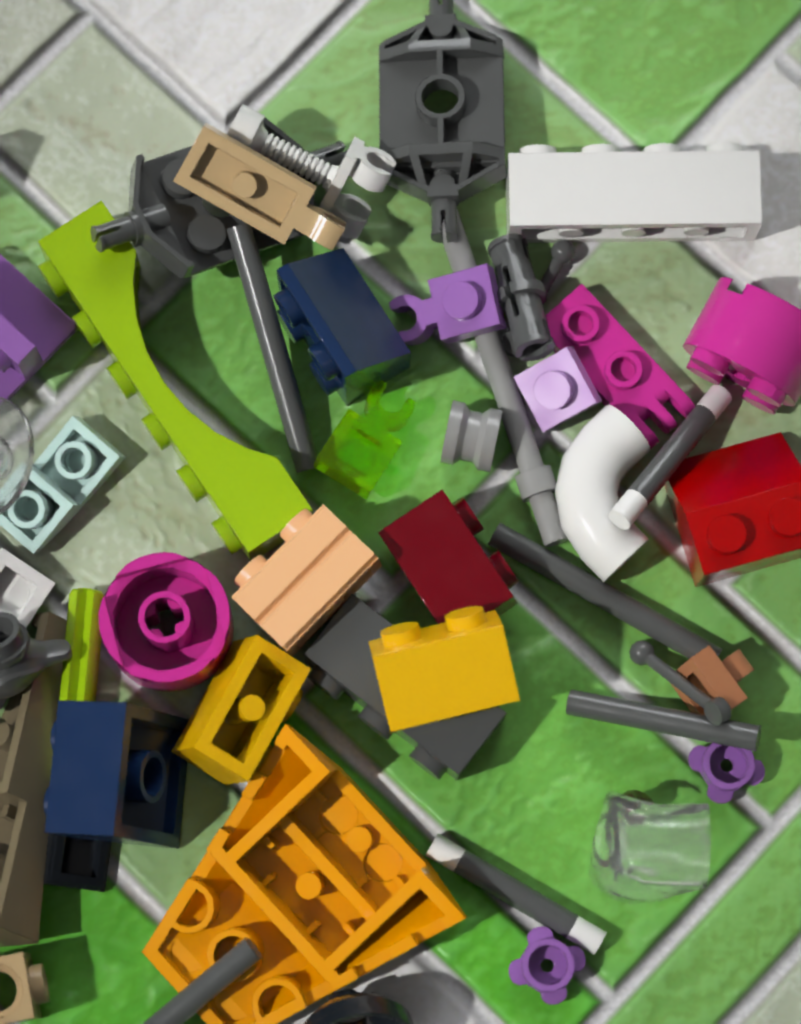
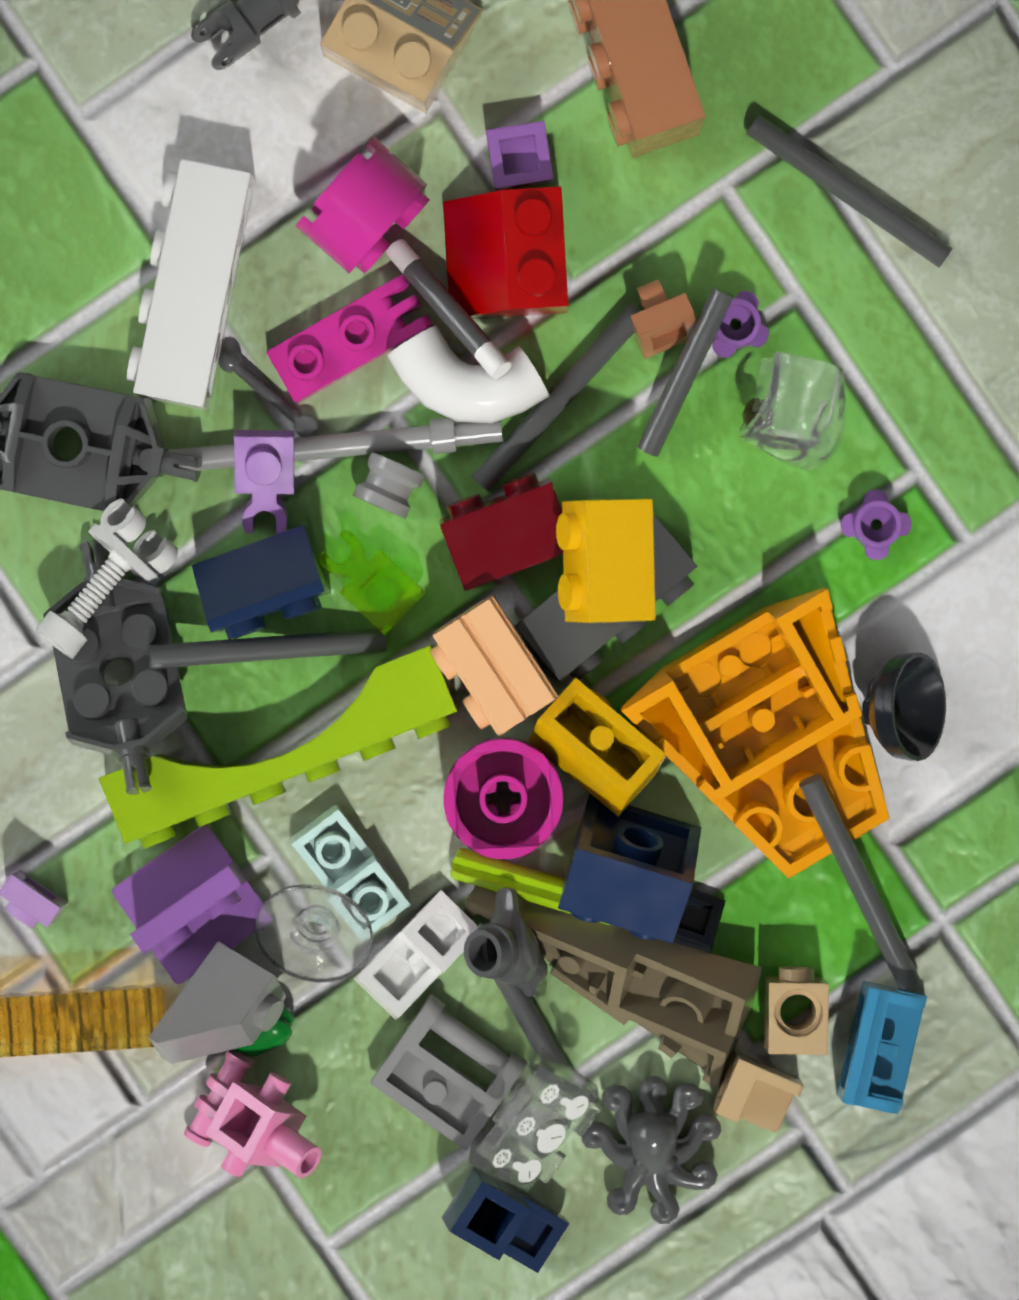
camera: 75 degrees left, 10 degrees up
tan plate [173,123,347,251] -> none
dark grey bar [425,833,607,955] -> none
dark grey pin [488,234,555,361] -> none
lavender plate [513,346,602,432] -> none
dark grey hinge [629,640,731,726] -> none

